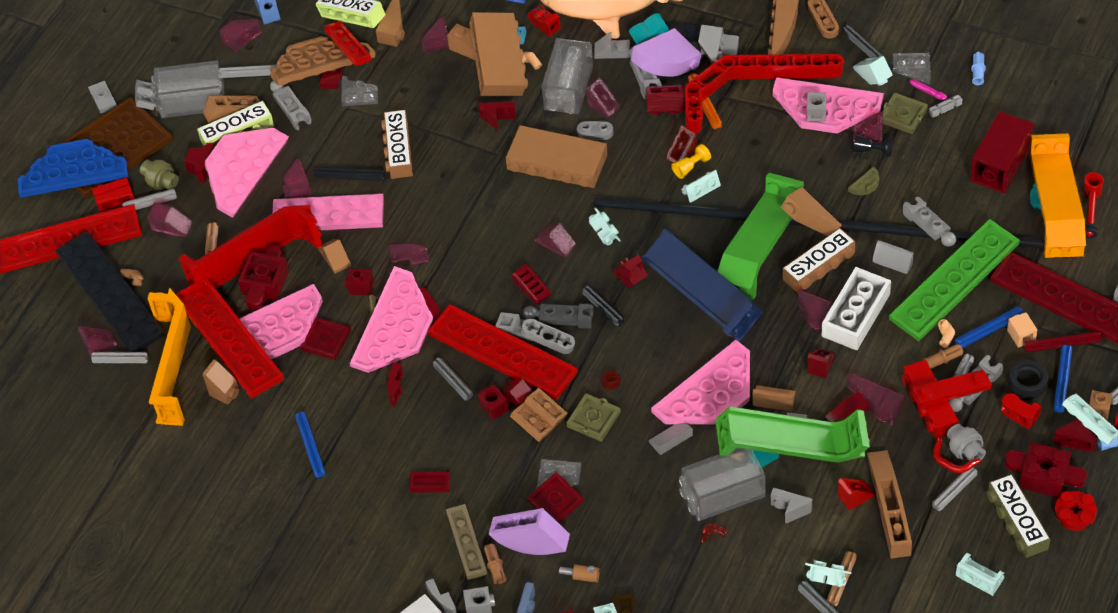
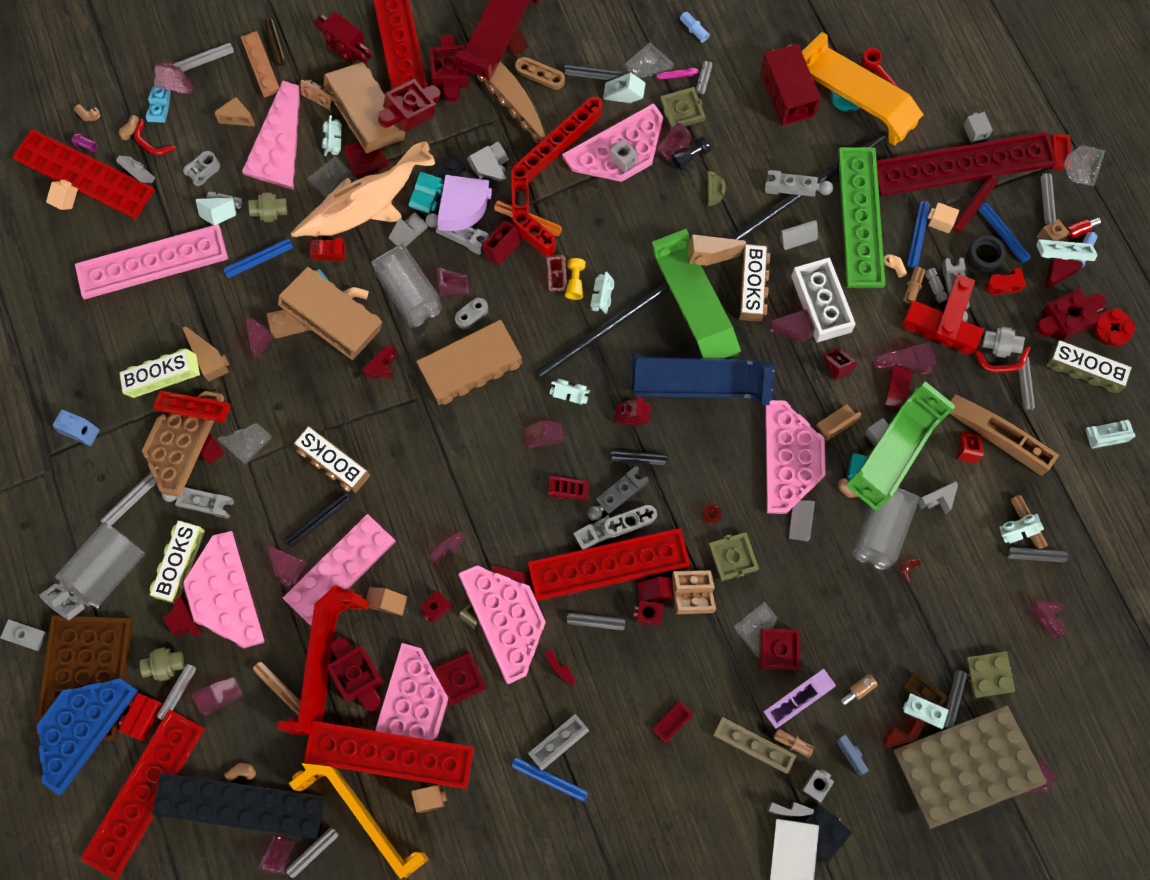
camera: 50 degrees left, 20 degrees up
medium nougat slope [203,96,260,124] -> none
clear pink slope [219,19,262,52] -> none
none -> light grey plate [528,714,589,770]

